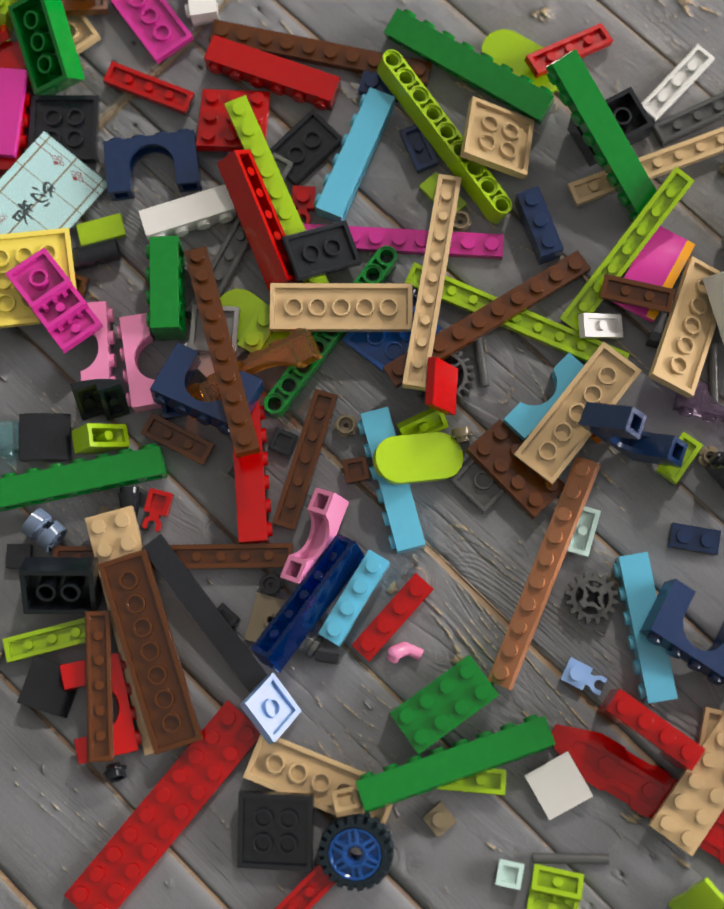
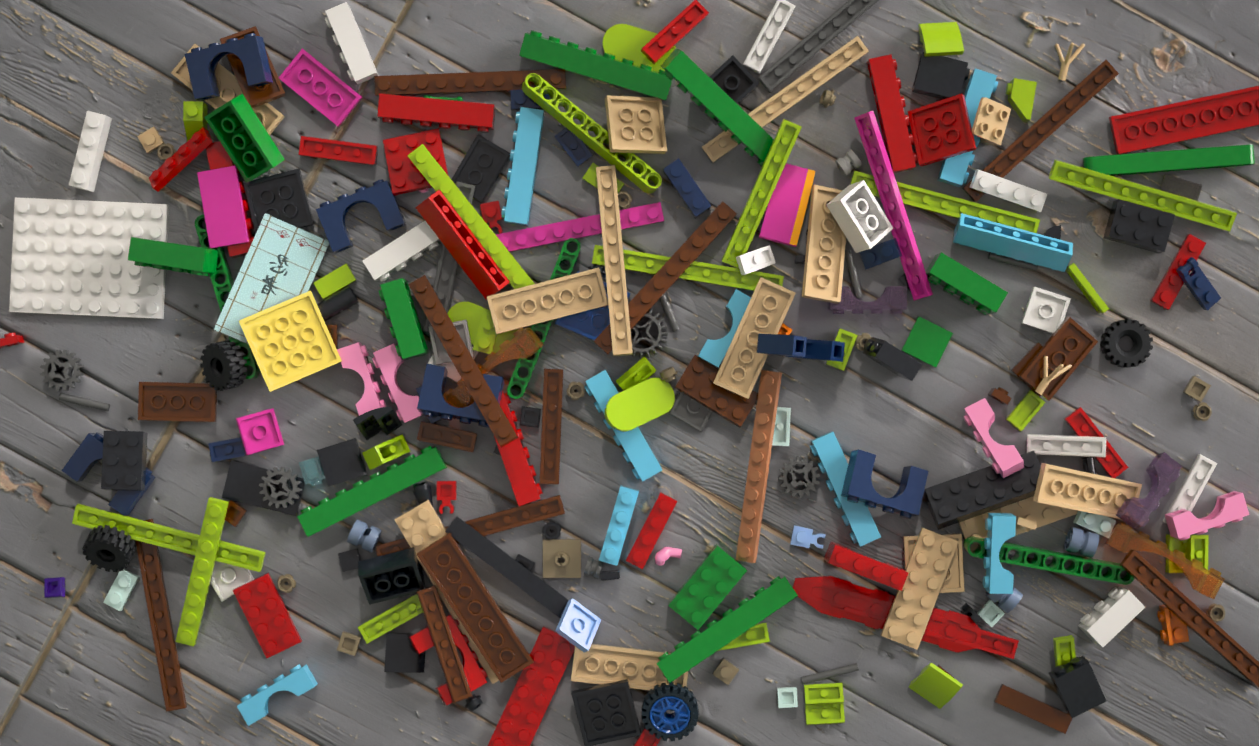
camera: 25 degrees left, 10 degrees up
dark pink slope [5,247,103,354] -> none
clear blue brick [250,533,365,673] -> none
black tile [280,220,362,283] -> none
bright pink arch [280,487,349,591] -> none
tan plate [331,786,361,818] -> none
reddish brown plate [342,456,370,485] -> none
red tile [425,357,458,415] -> none
white tile [524,751,593,820] -> none
reddish brown plate [599,274,676,314] -> none
dark blue plate [668,523,721,556] -> none

